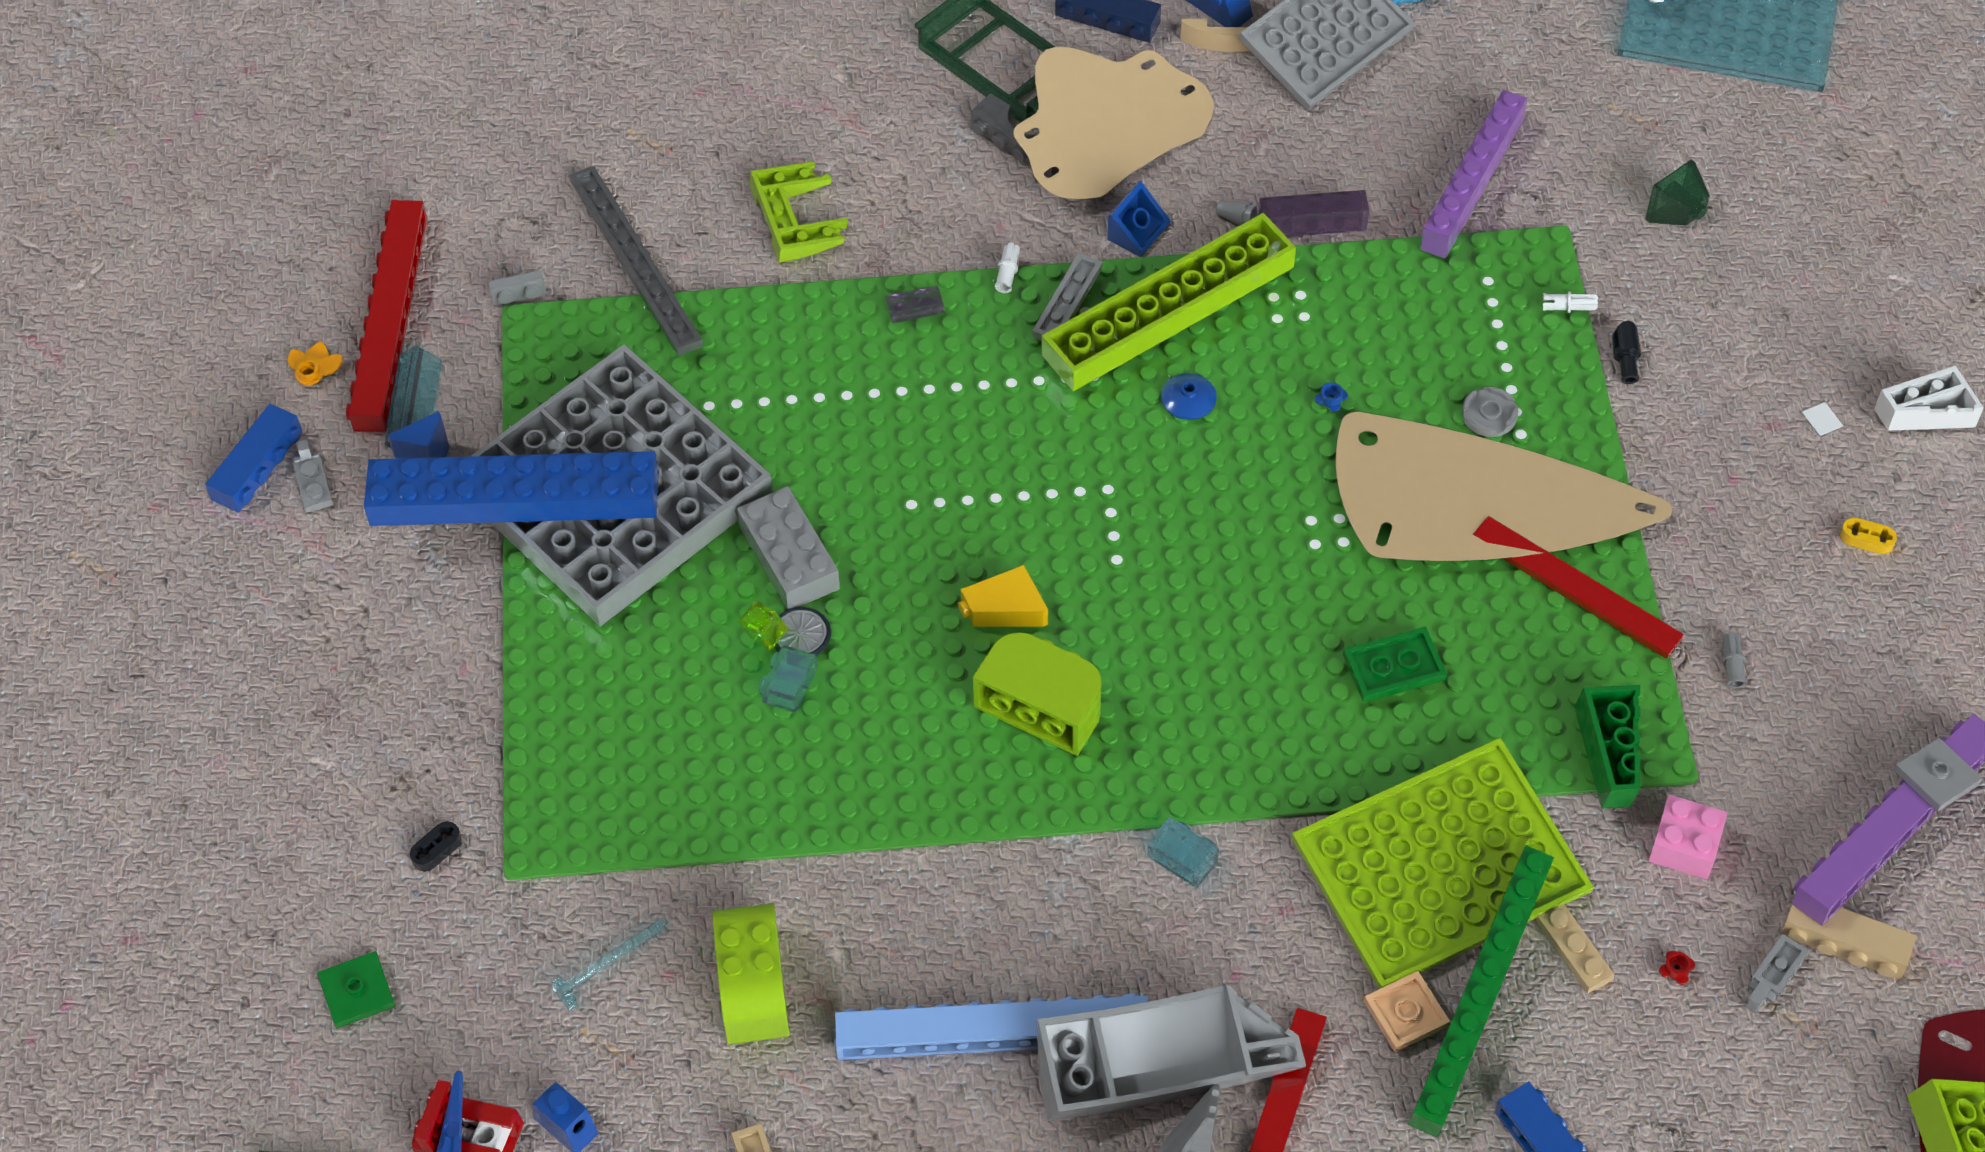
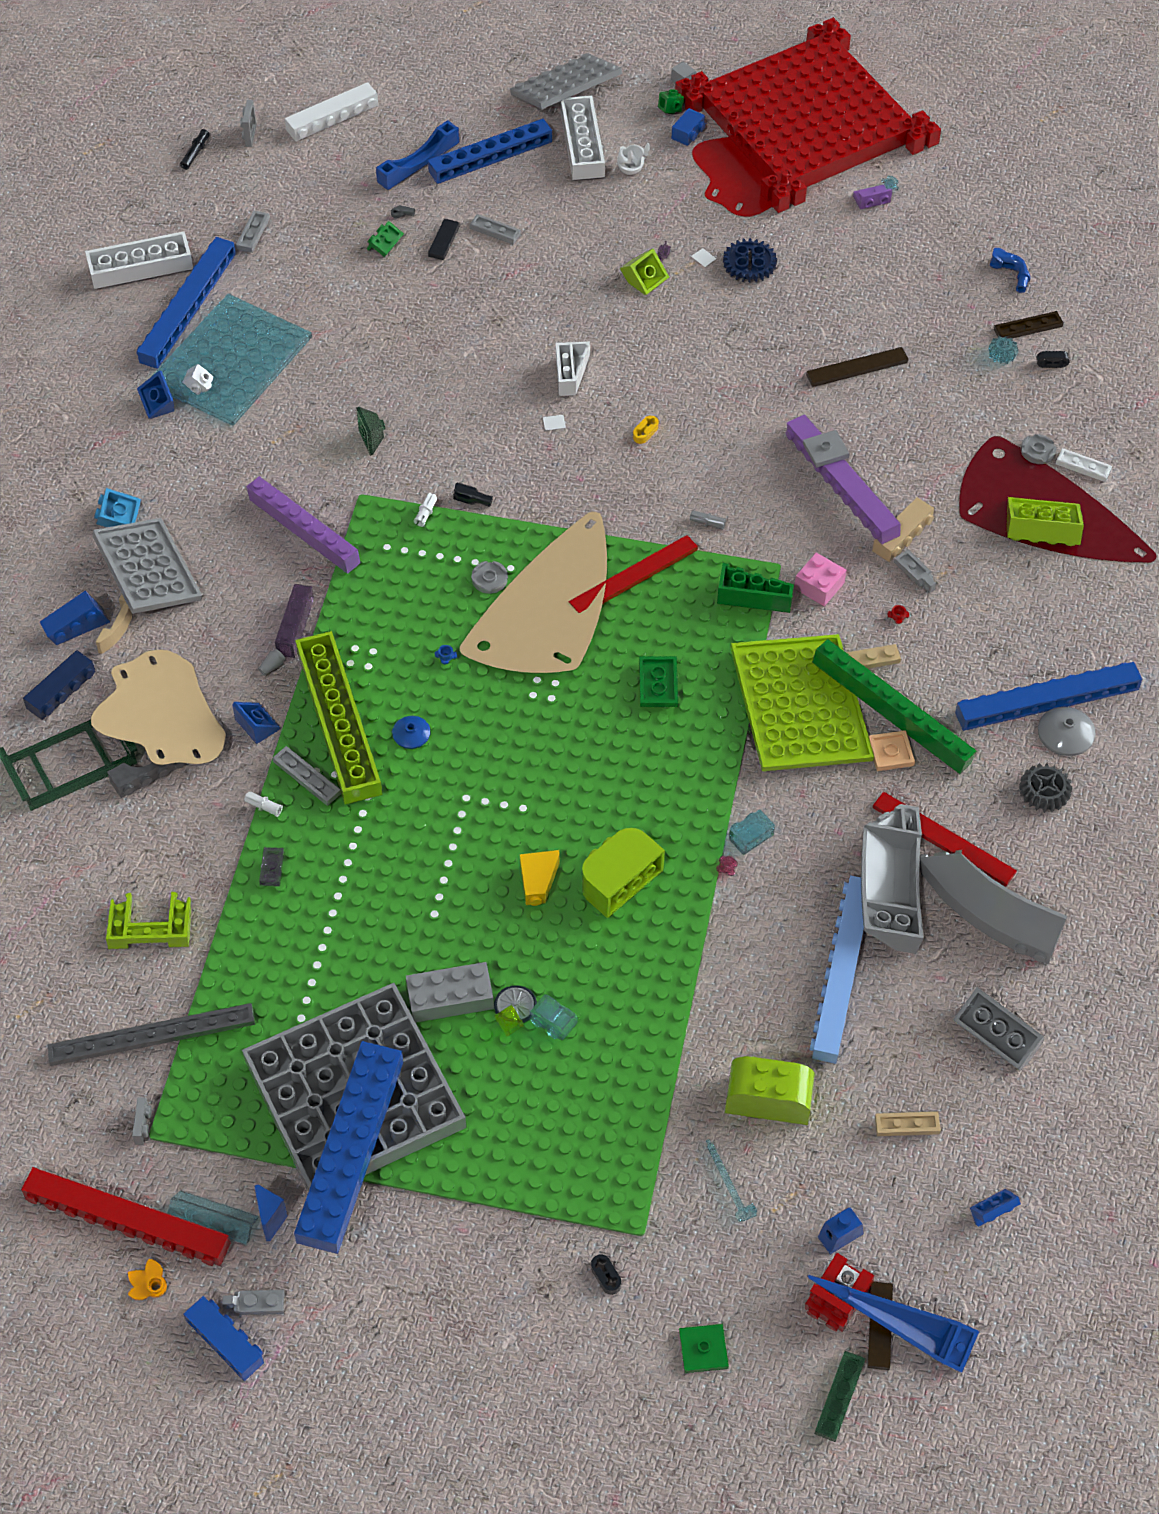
camera: 75 degrees left, 0 degrees up
none -> clear pink plate [716,856,738,876]

